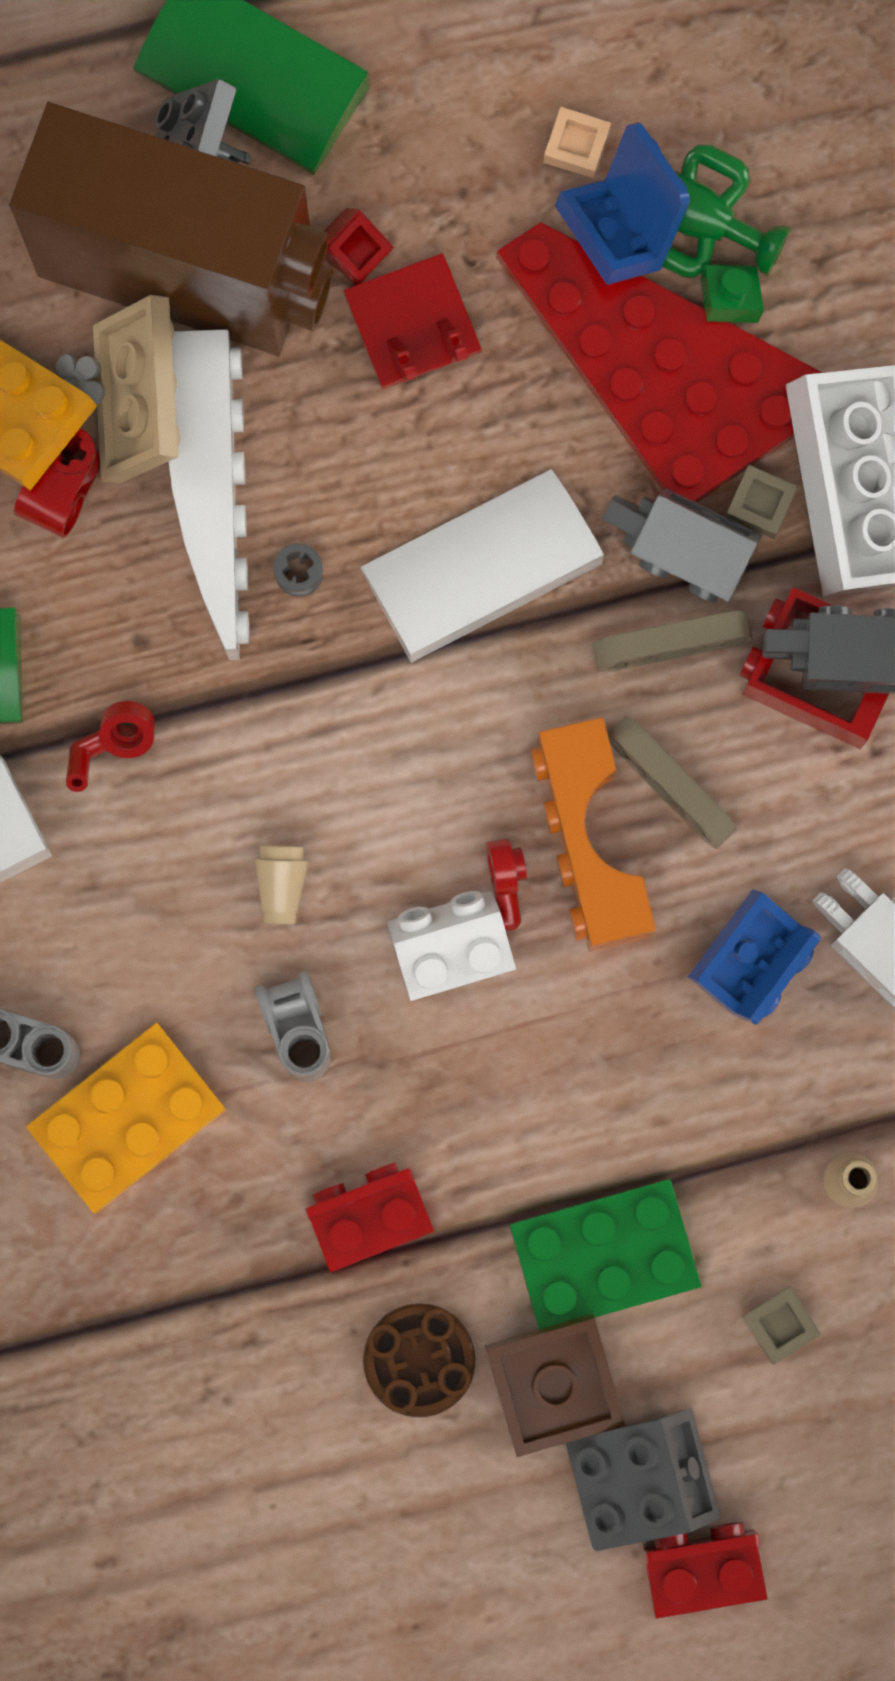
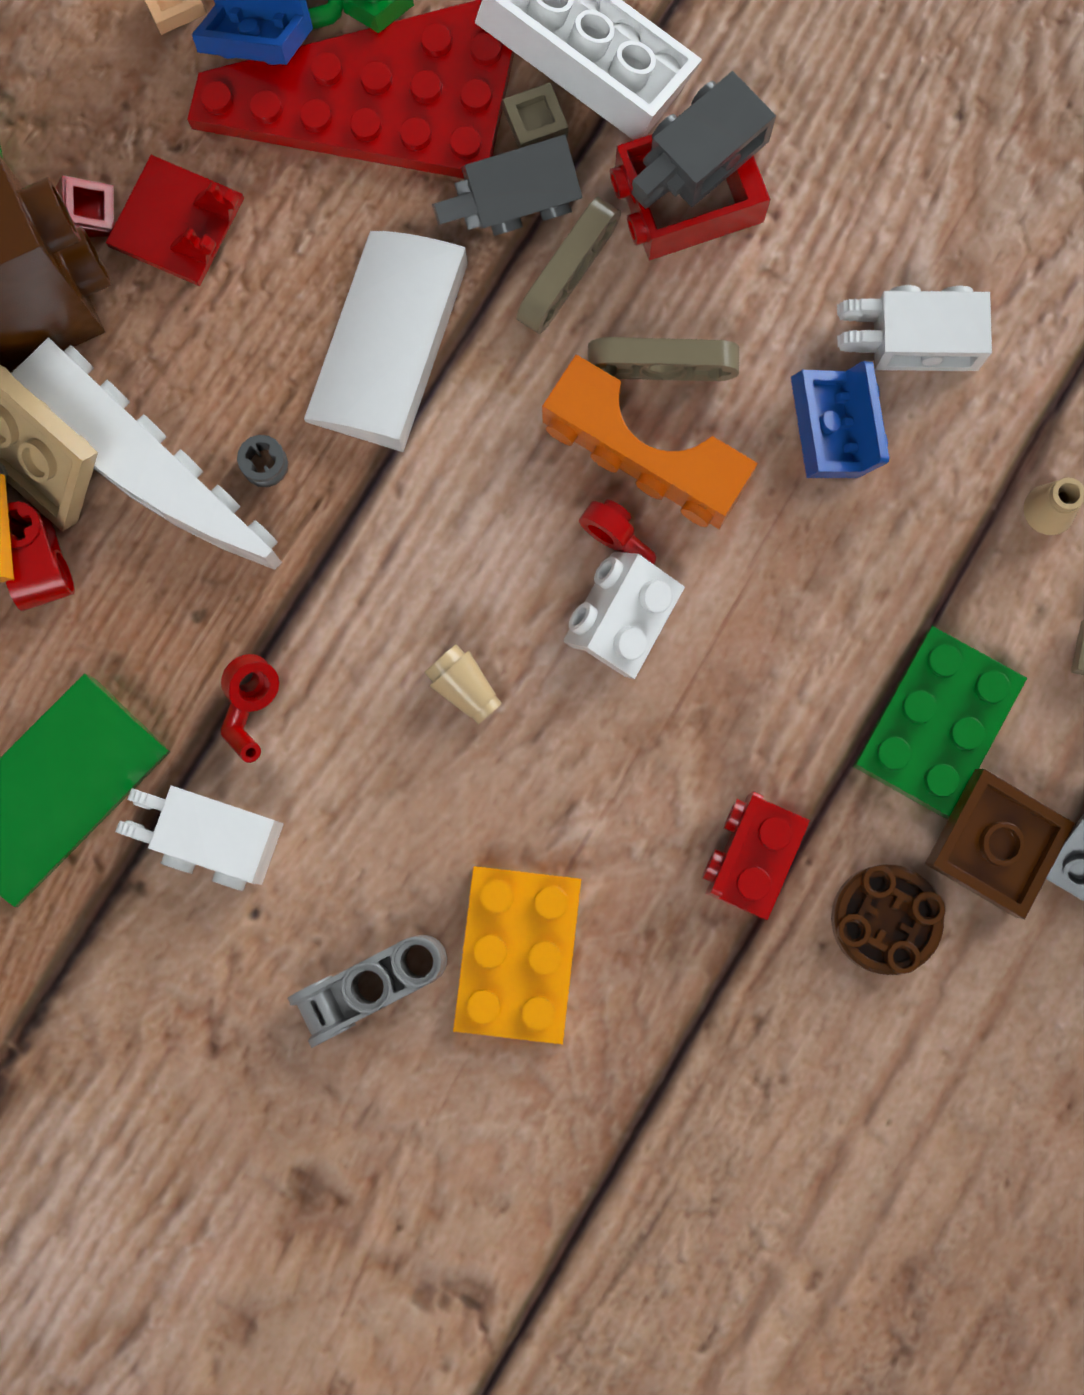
camera: 40 degrees left, 0 degrees up
light grey piece [254,970,332,1082] -> none

